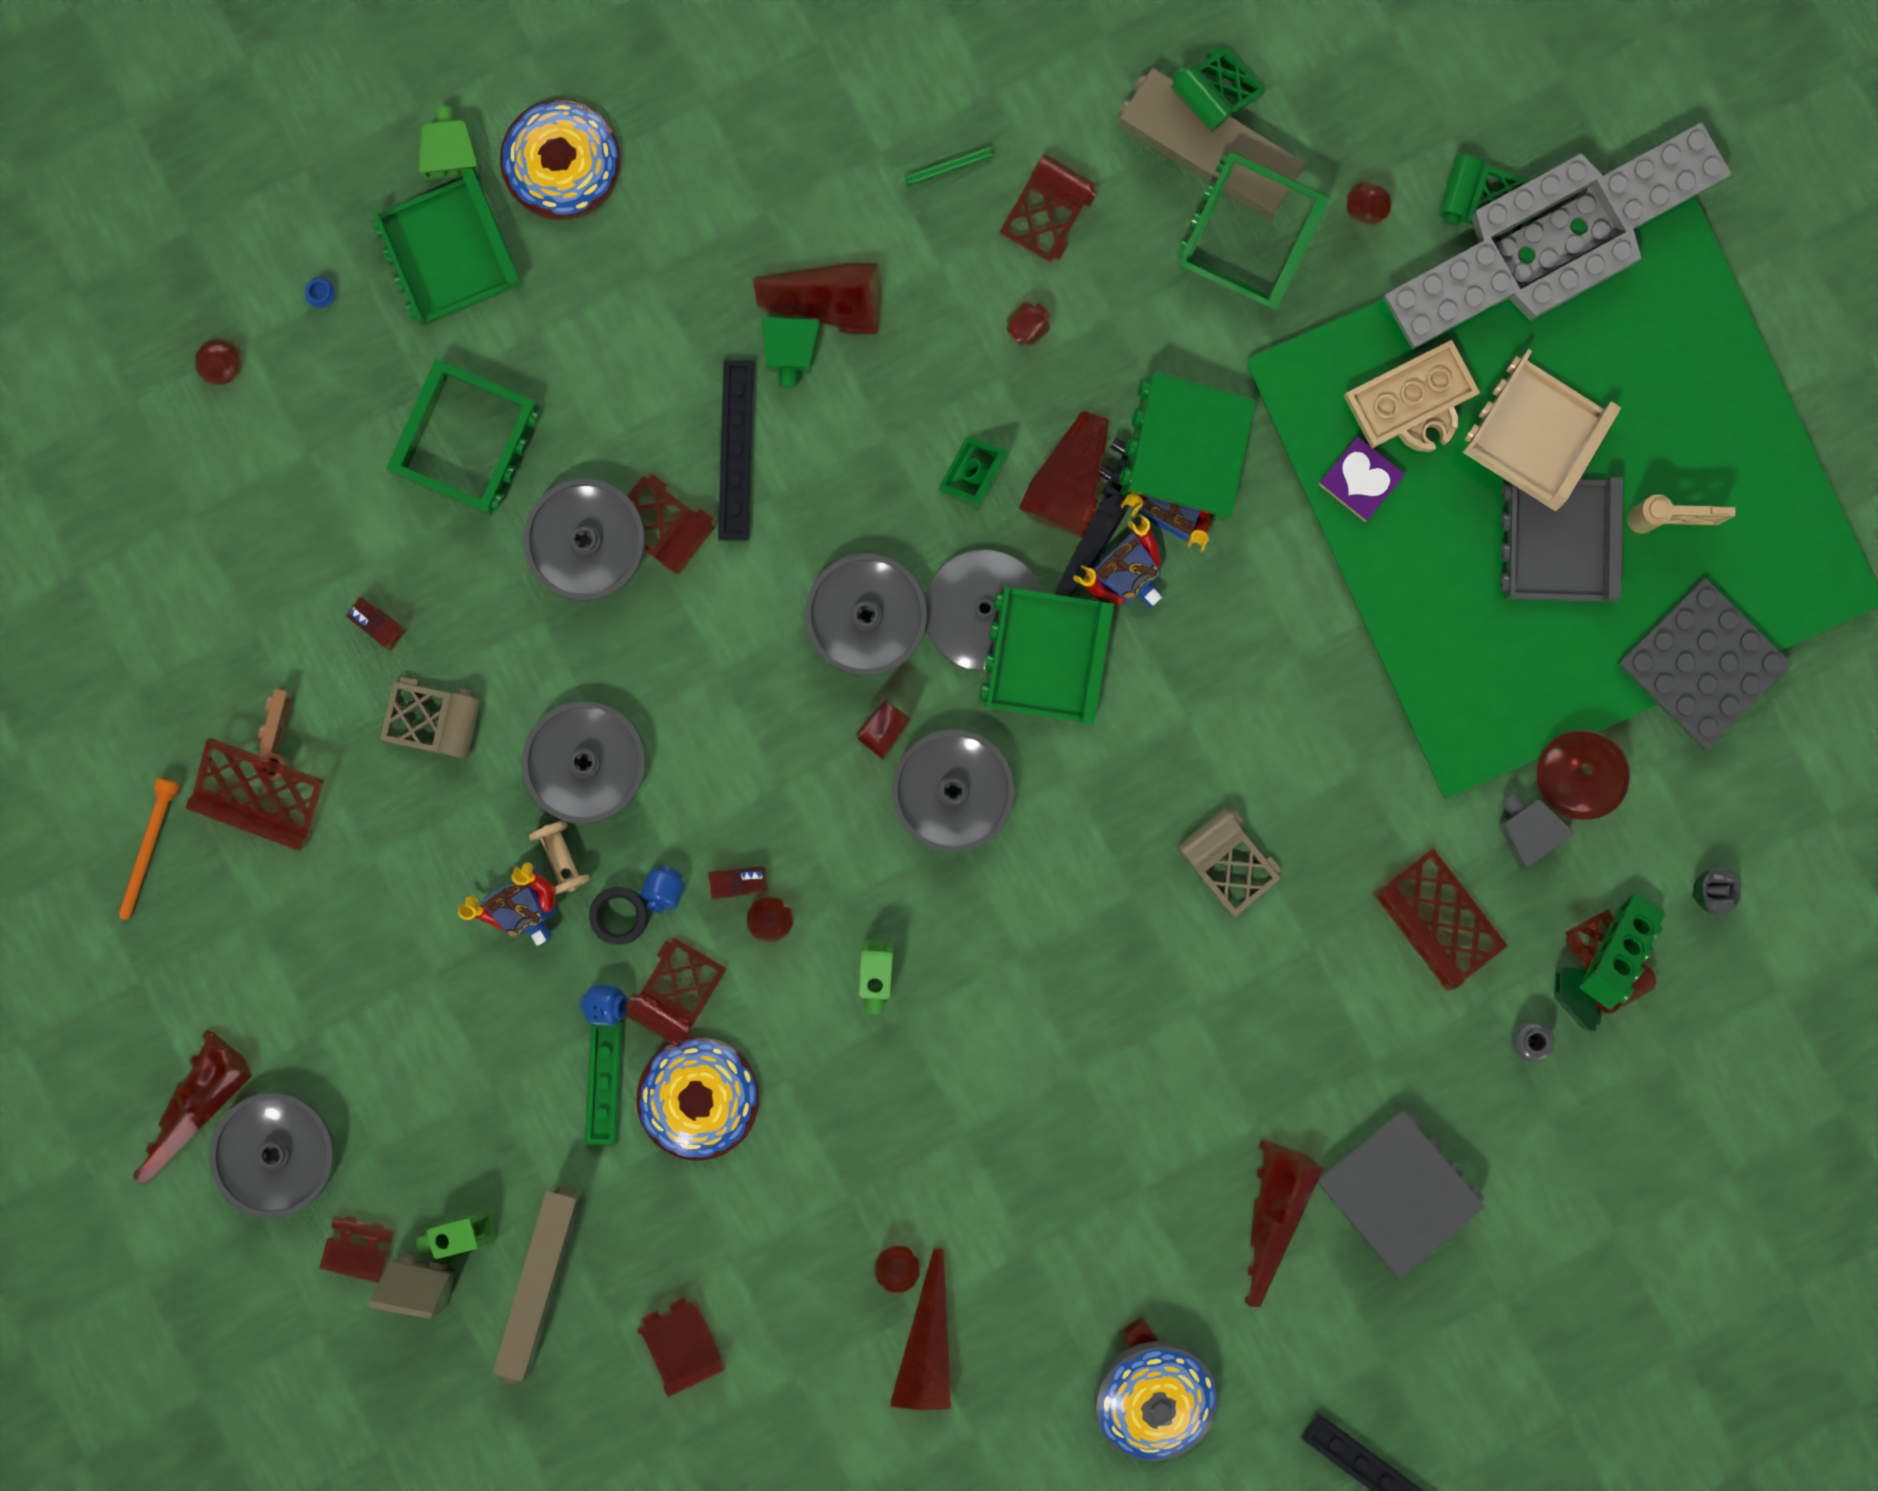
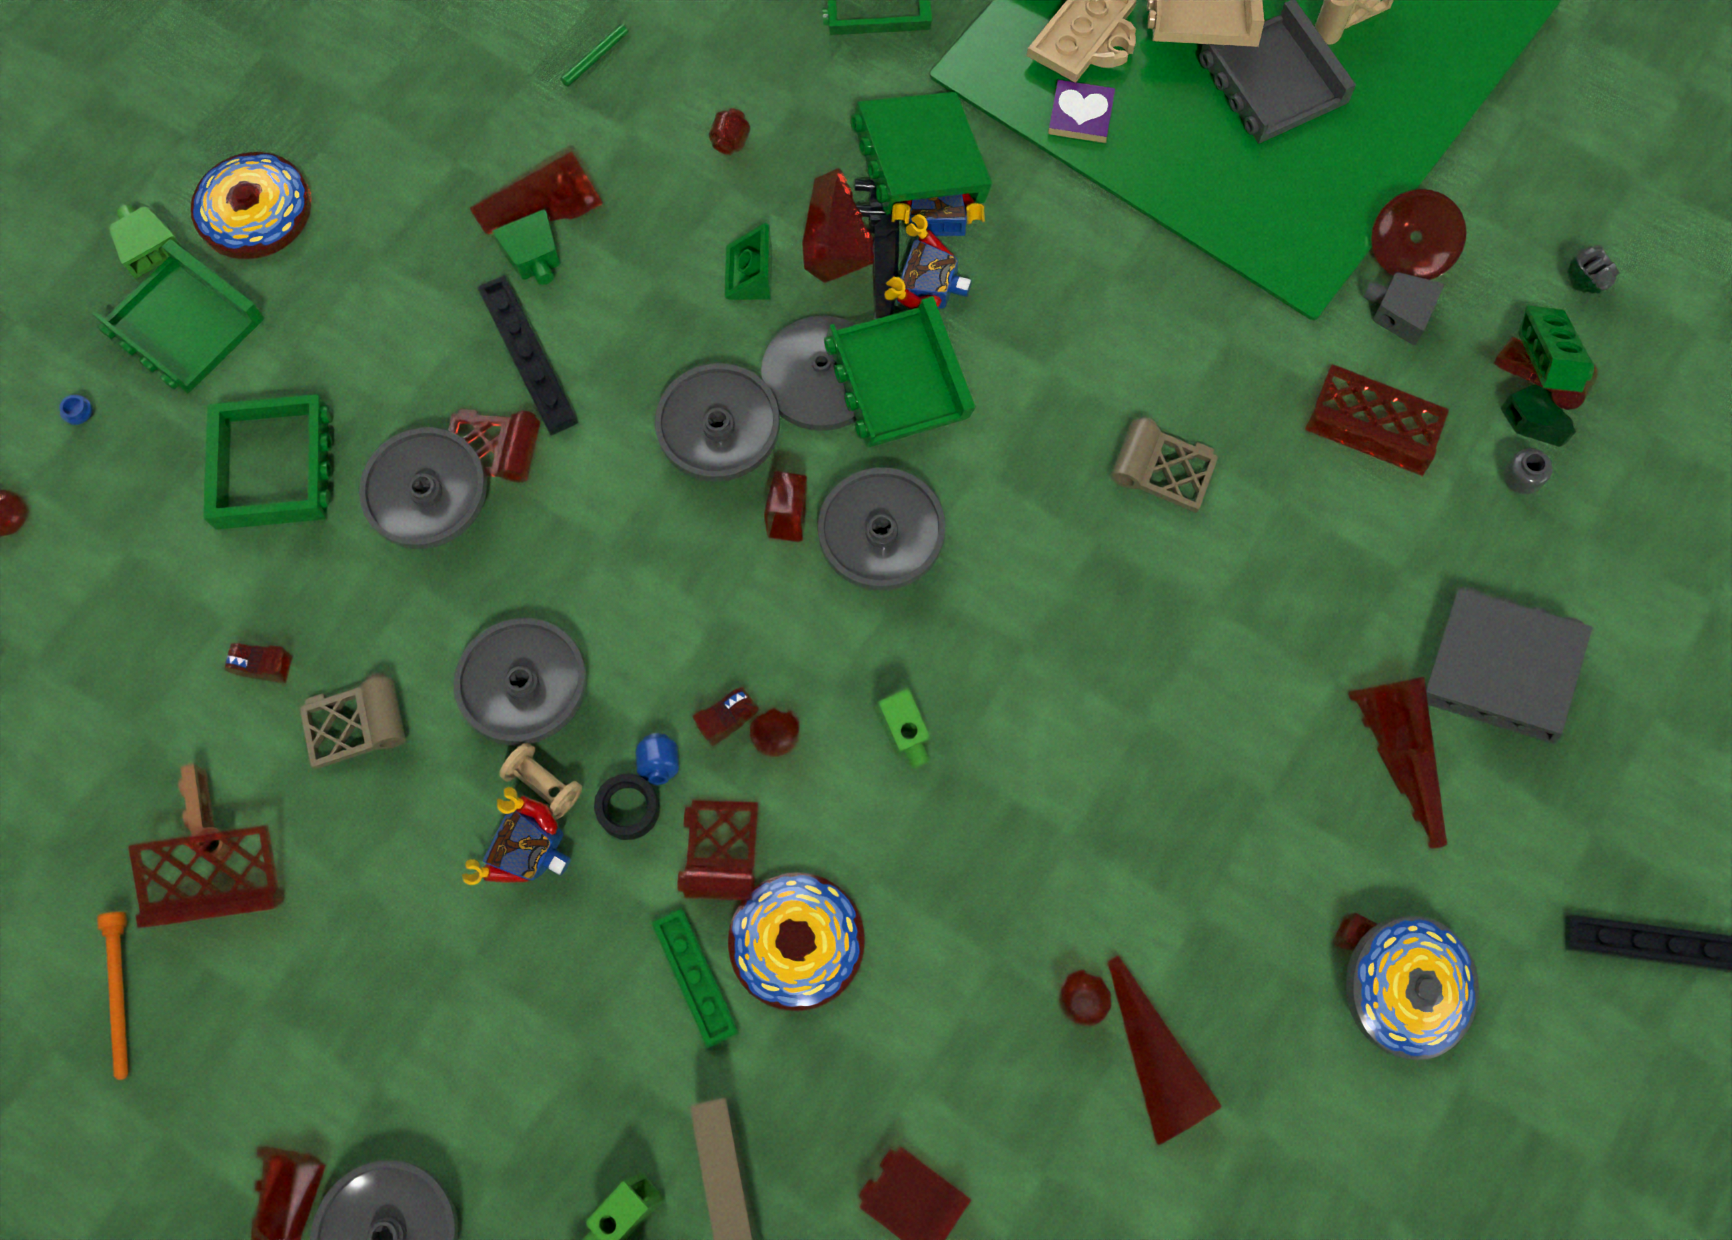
camera: 25 degrees left, 15 degrees down
blue head [580,984,628,1026] -> none
clear red piece [999,154,1099,263] -> none
dark grey plate [1617,578,1793,750] -> none

